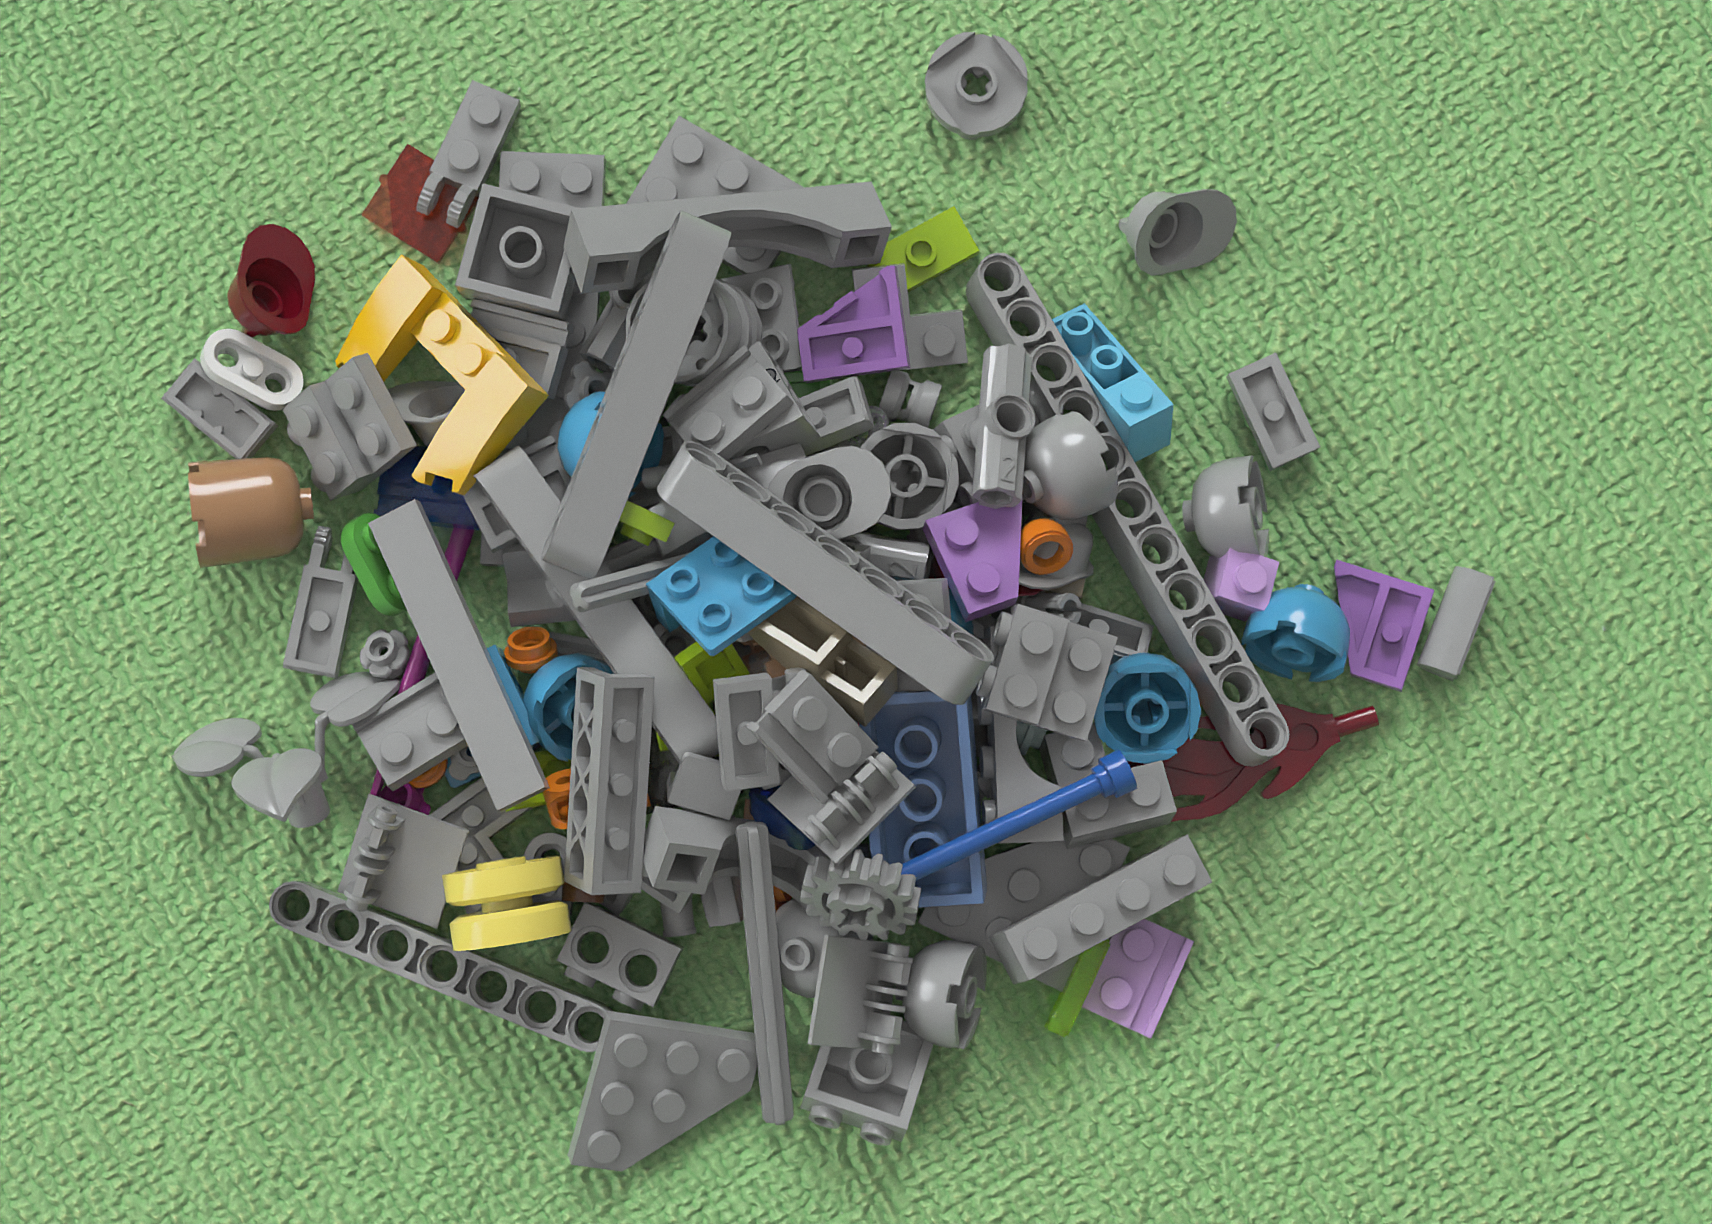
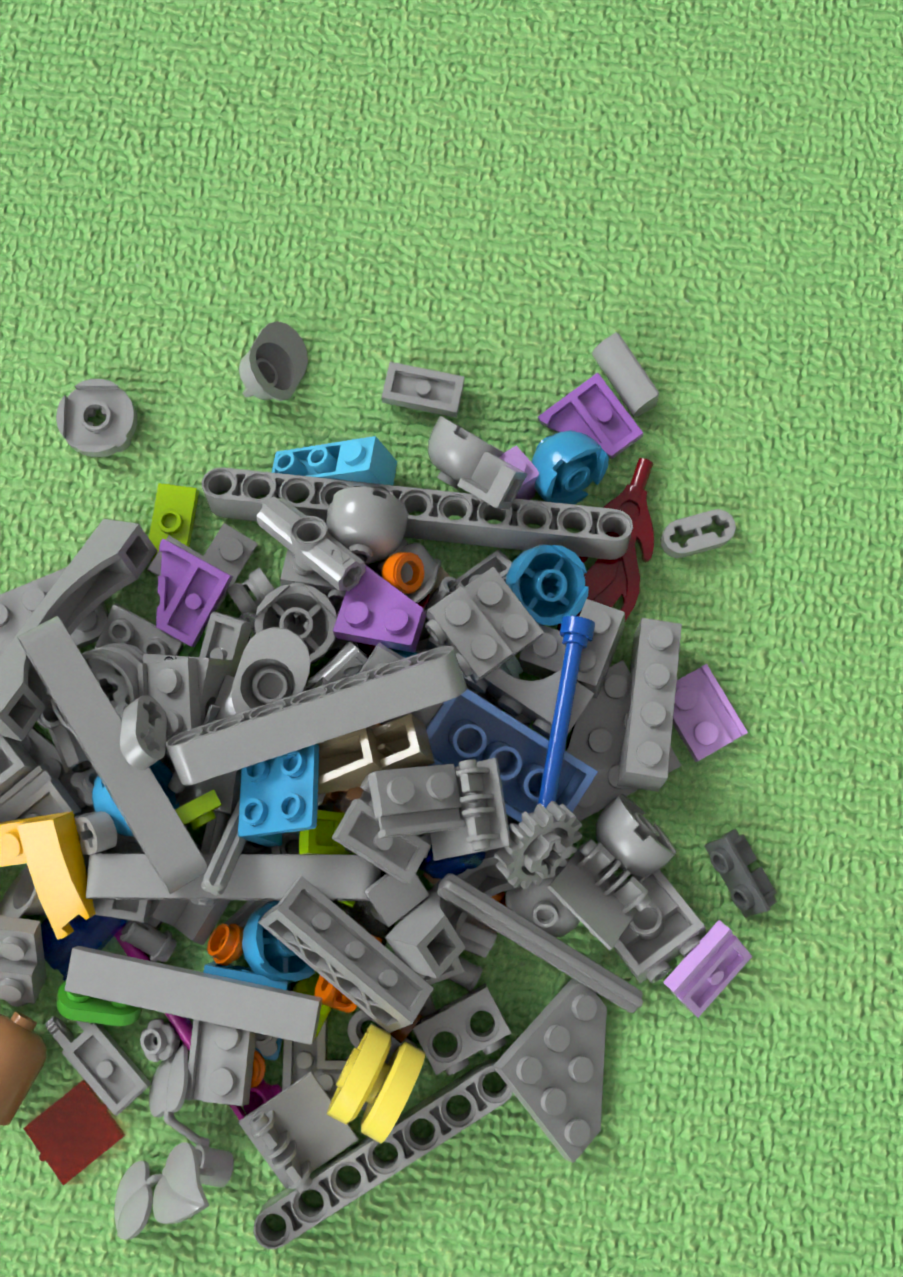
camera: 55 degrees left, 5 degrees down
clear neon green tile [1044,939,1111,1038] -> none
none -> clear red piece [23,1080,125,1186]
none -> light grey beam [74,811,117,855]
none -> light grey beam [120,695,167,770]
none -> light grey pin [120,920,177,963]
none -> light grey panel [457,452,528,510]
none -> light grey beam [660,509,736,558]
none -> lavender plate [663,920,753,1018]
none -> dark grey hinge [704,829,777,917]

